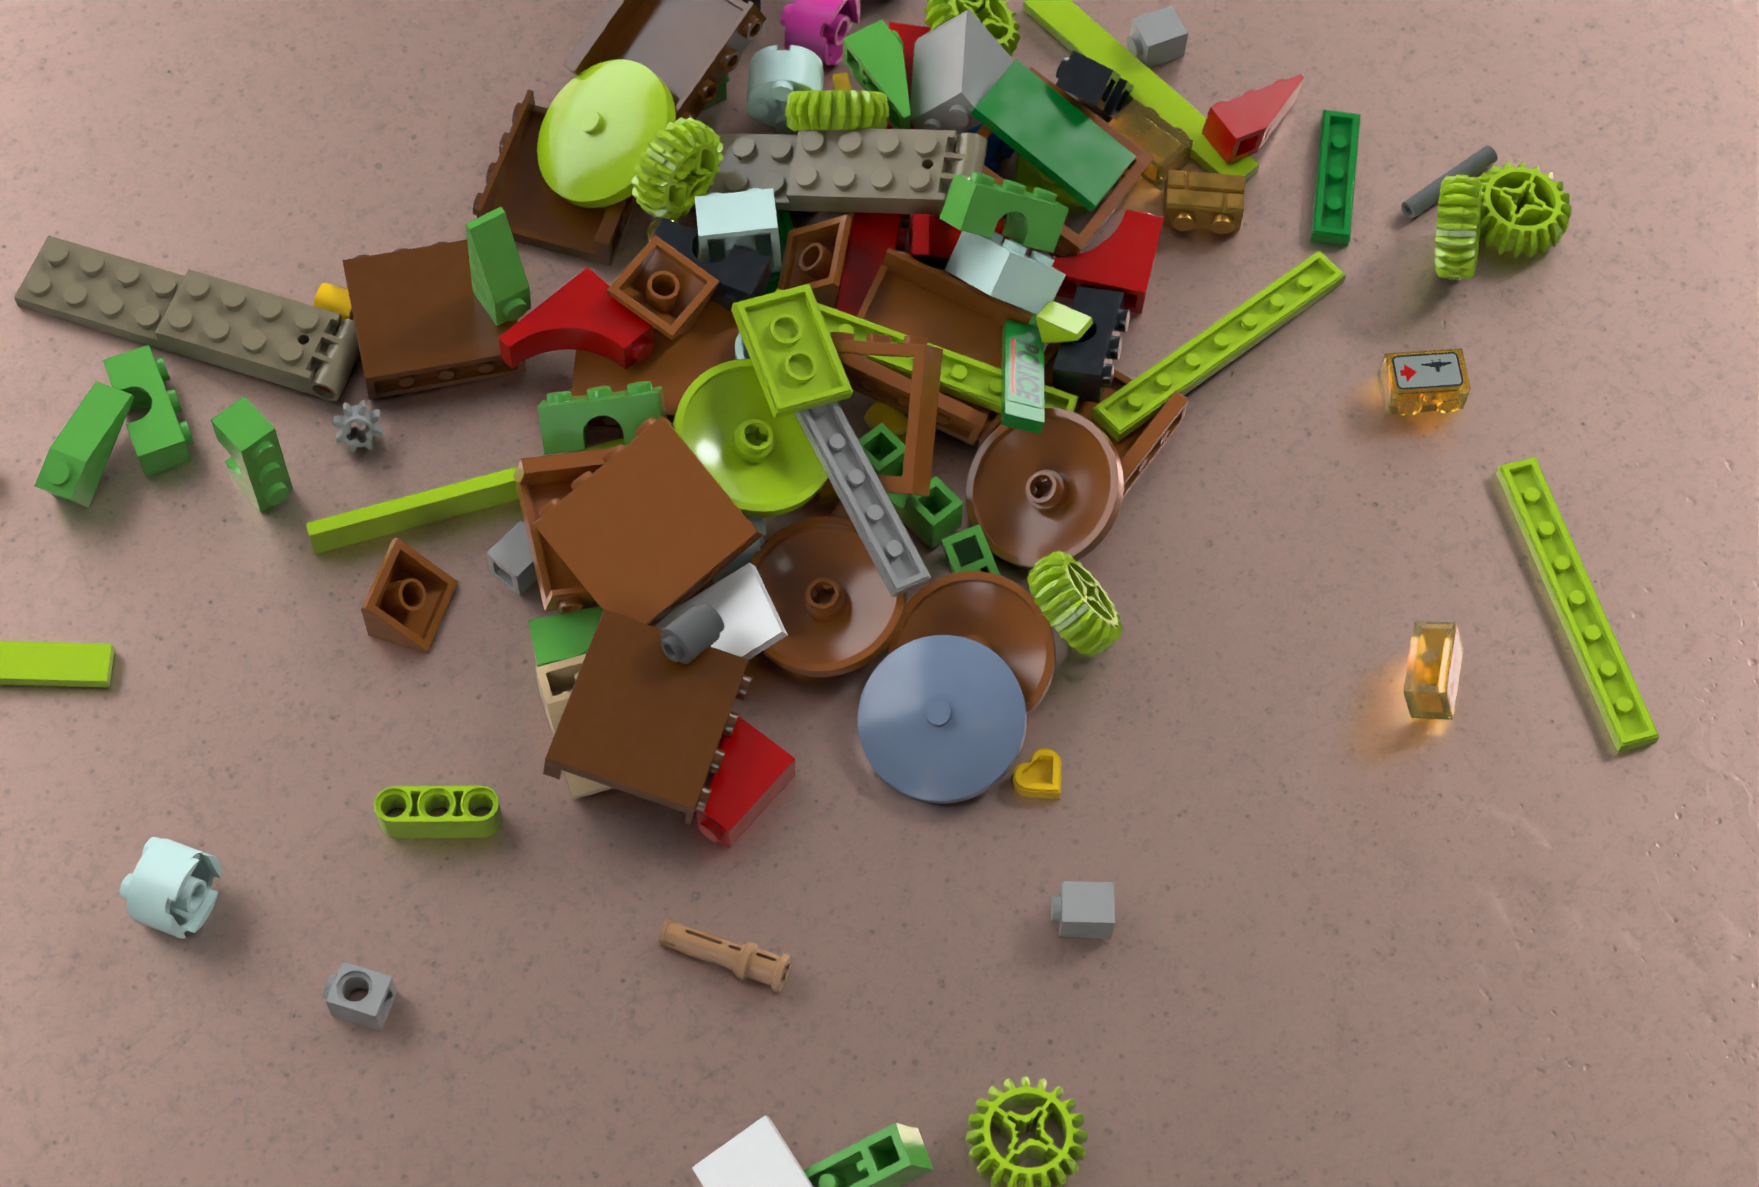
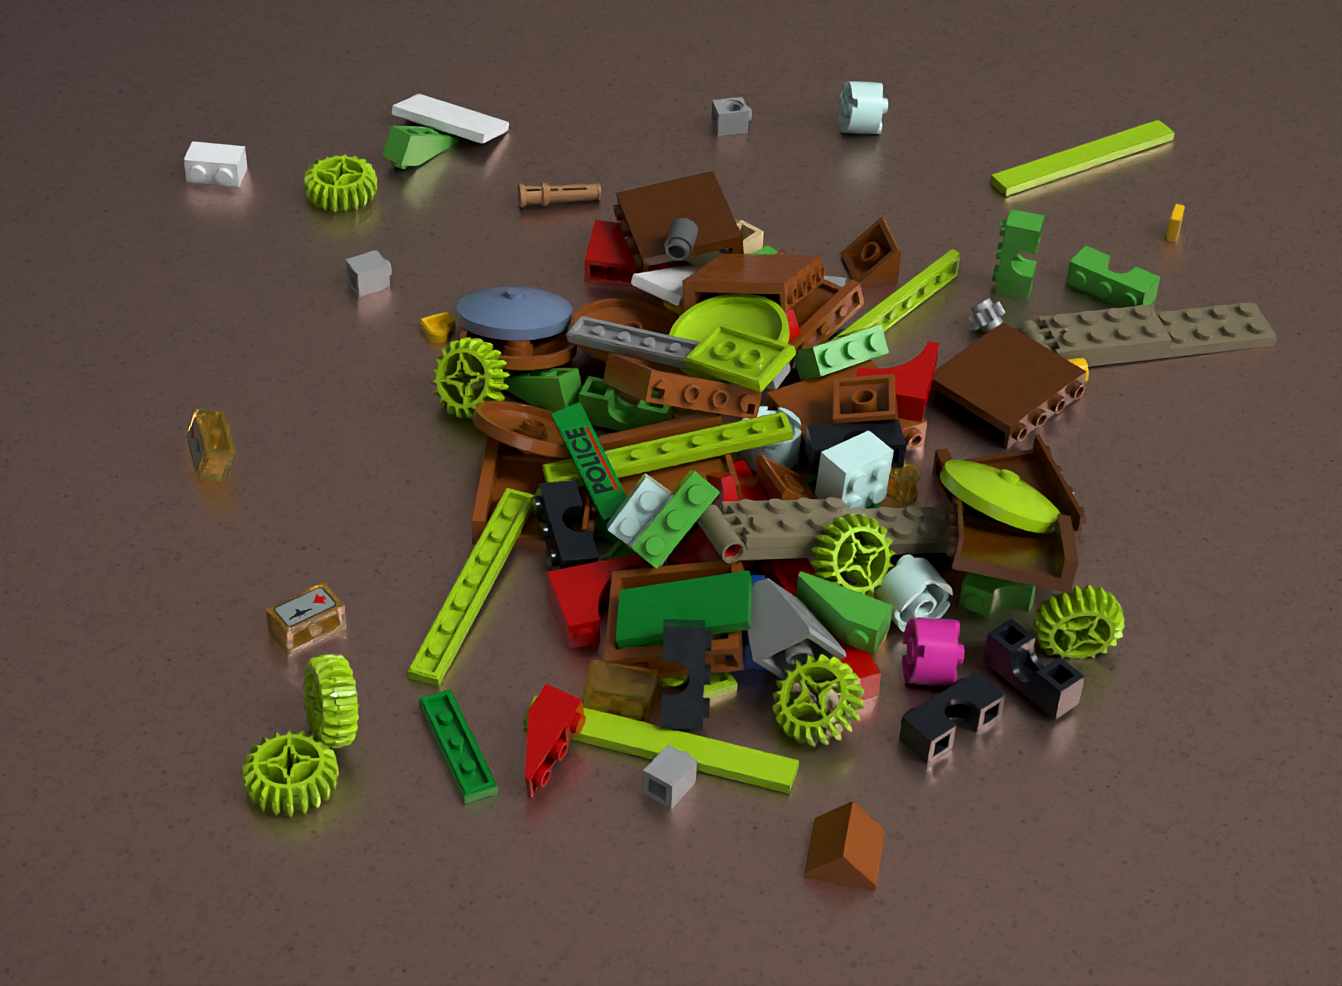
camera: 150 degrees right, 20 degrees down
bright green slope [34,381,135,508] -> none
lime beam [374,785,503,839] -> none
bright green slope [465,207,531,326] -> none
lime gear [631,117,723,221] -> none
lime slope [1036,301,1093,344] -> none
pearl gold brick [1163,170,1245,234] -> none
dark grey piece [1401,146,1498,219] -> none
lime tile [1496,457,1660,753] -> none

